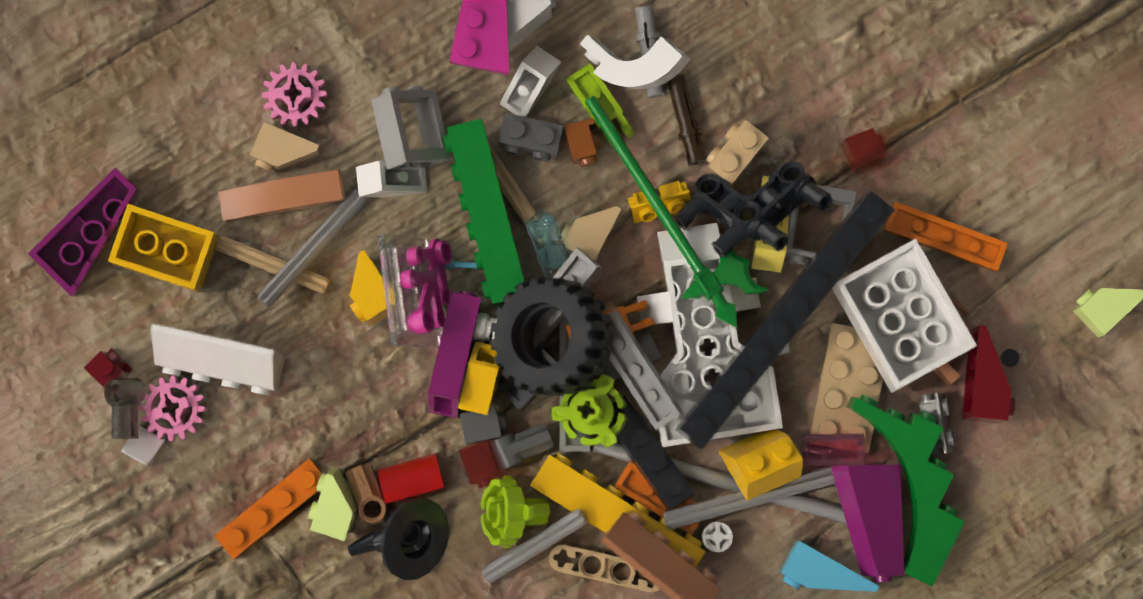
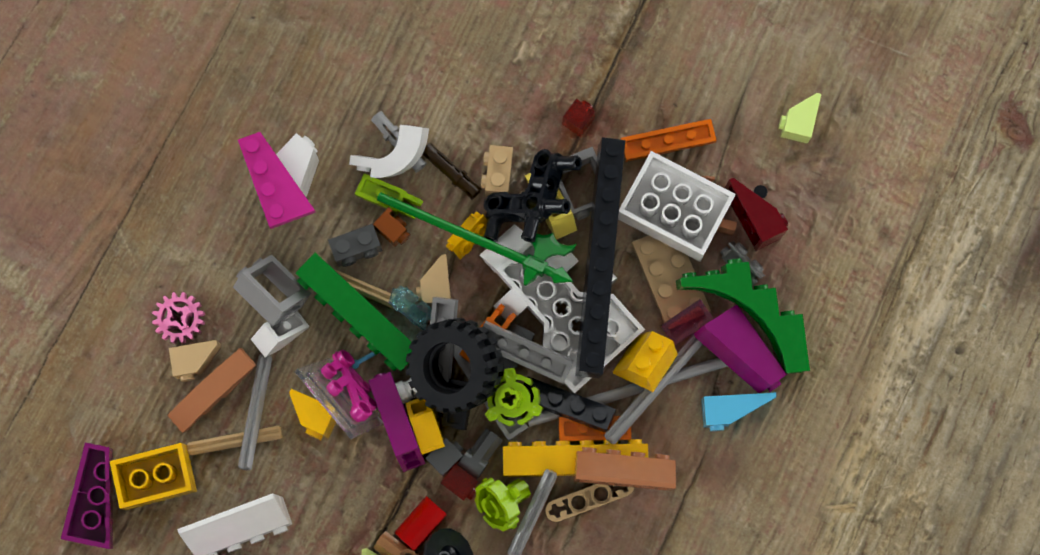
camera: 35 degrees left, 5 degrees down
white slope [500,46,561,117] -> none
white wheel [701,522,733,552] -> none

